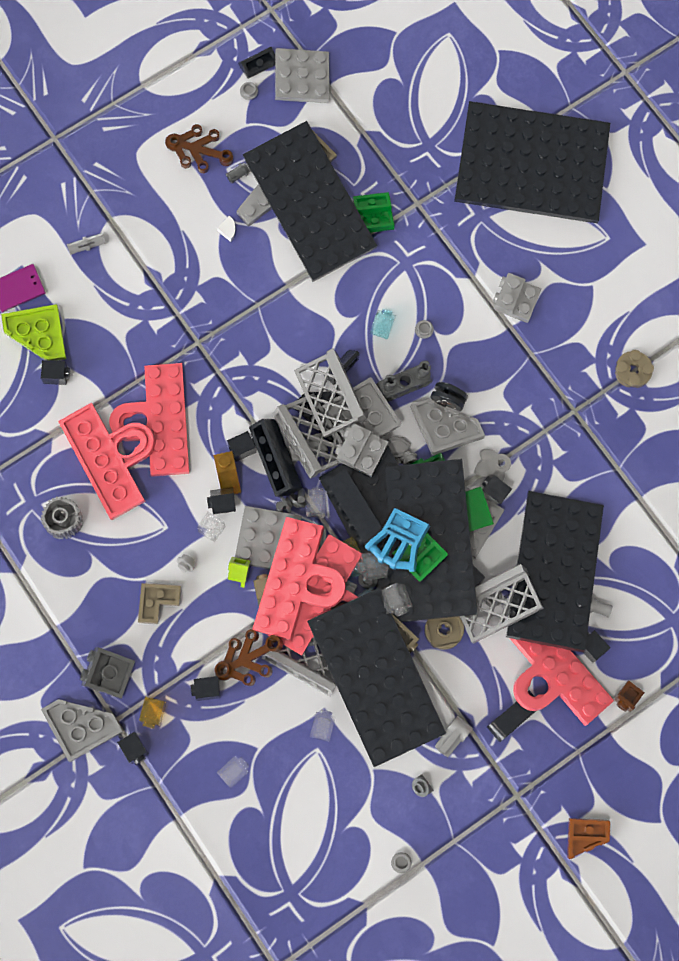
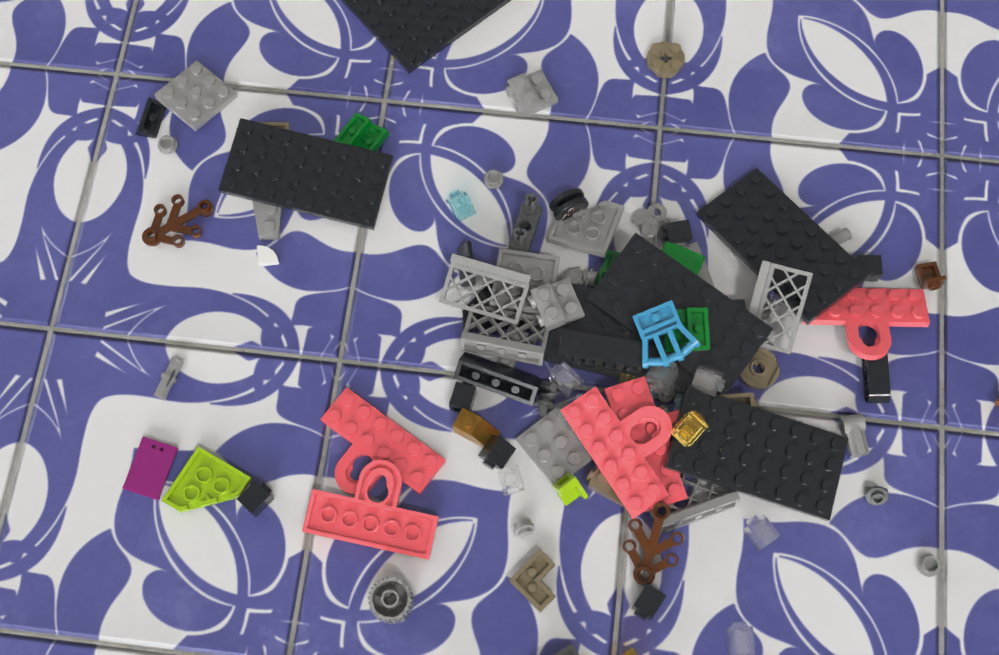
camera: 40 degrees left, 5 degrees down
dark grey pin [225,163,250,184] -> none
none -> clear yellow brick [670,410,708,447]

